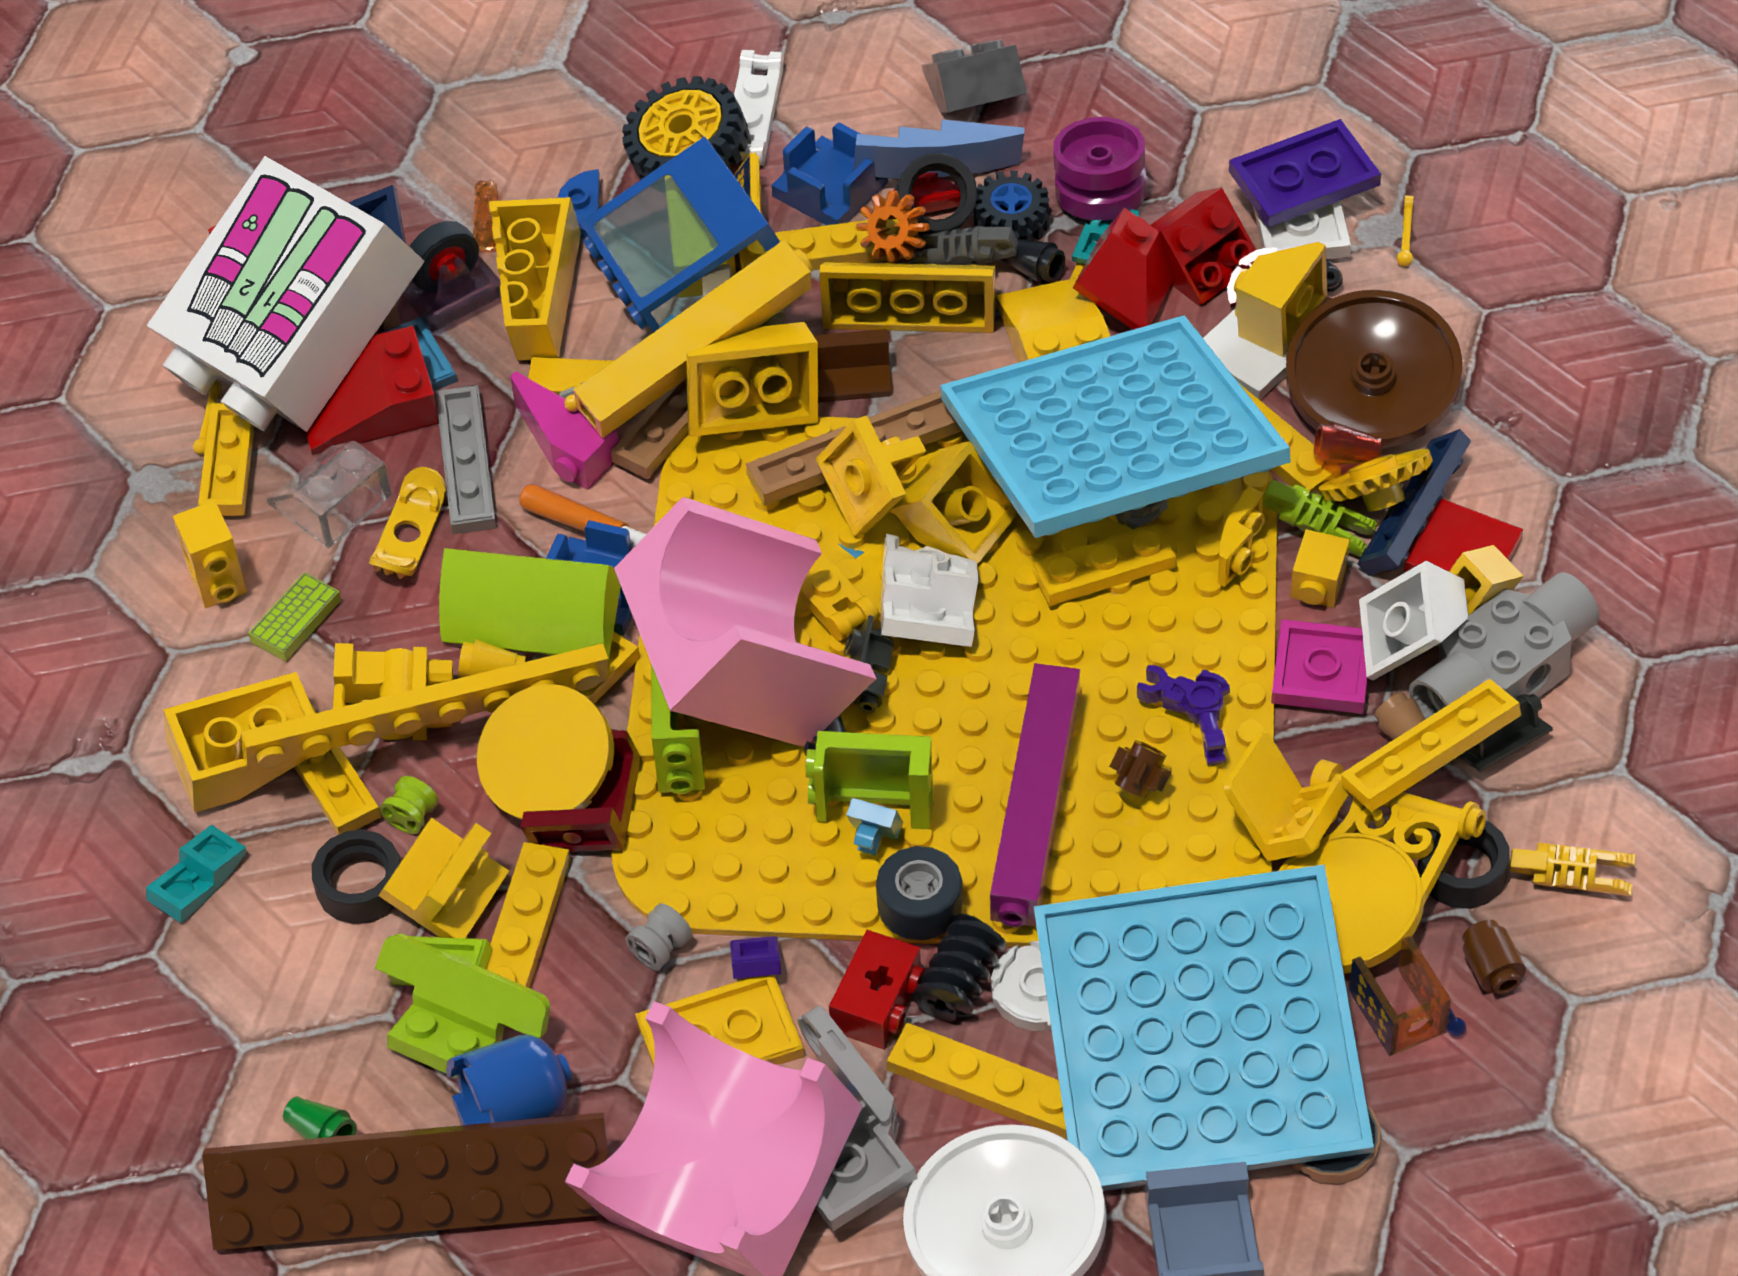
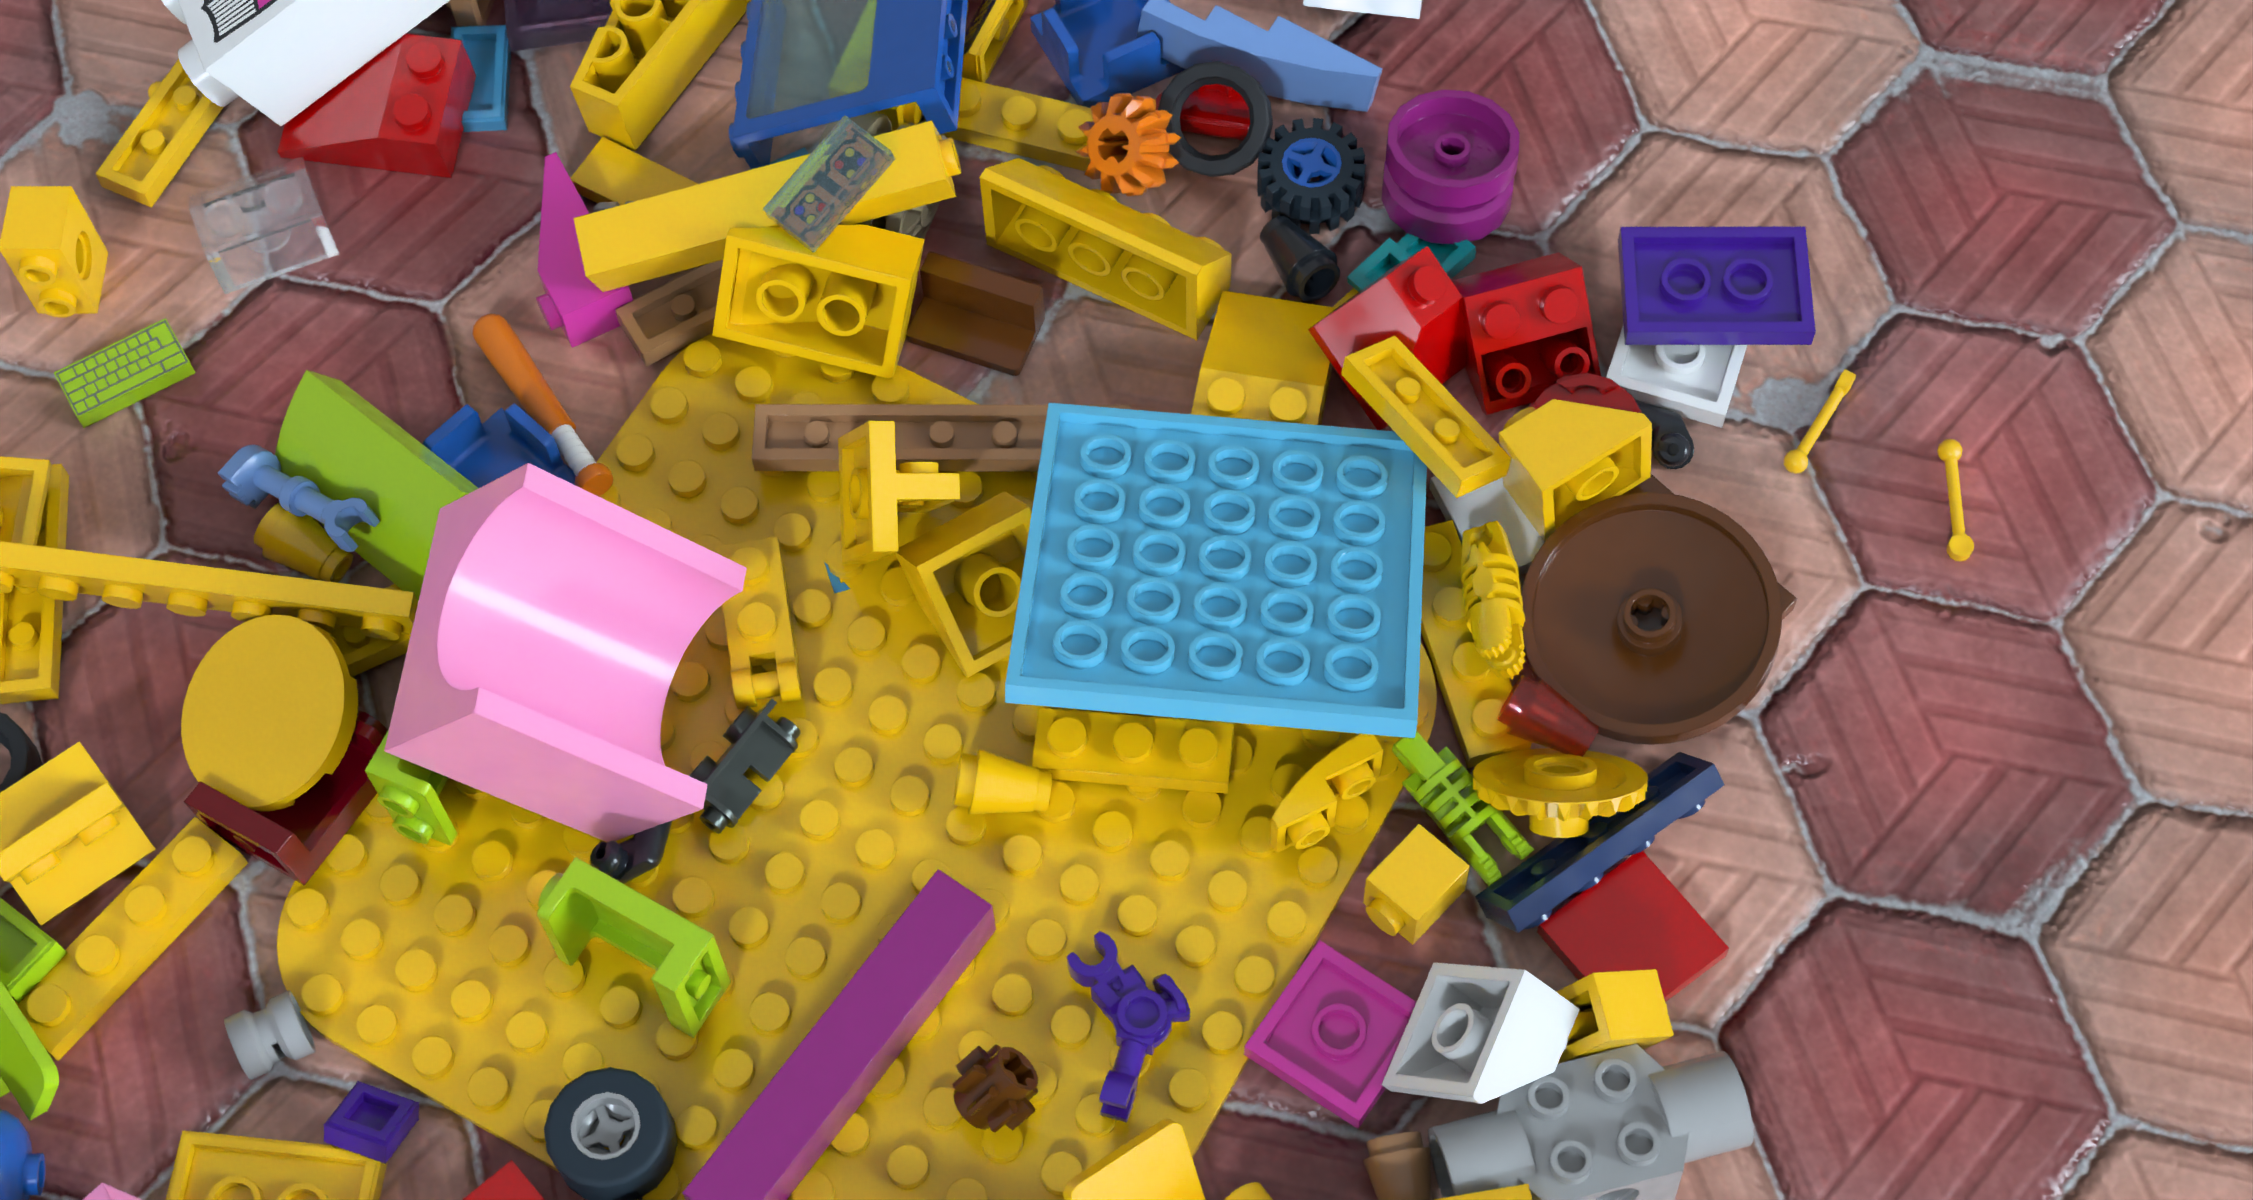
camera: 25 degrees right, 10 degrees up
yellow hips [333,643,453,740] -> none
yellow piece [369,467,446,579] -> none
lime wheel [380,776,439,835] -> none
light grey tile [435,385,496,534] -> none
dark azure tile [846,798,903,856] -> none
white slope [881,534,978,647] -> none
dark grey hinge [910,226,1019,265] -> none
none -> medium blue piece [218,445,380,552]
none -> clear light blue tile [763,115,895,253]
none -> yellow cone [953,749,1052,814]
none -> yellow plate [1341,336,1512,498]
none -> yellow hinge [1460,521,1525,680]
none -> yellow hinge [1937,439,1974,561]

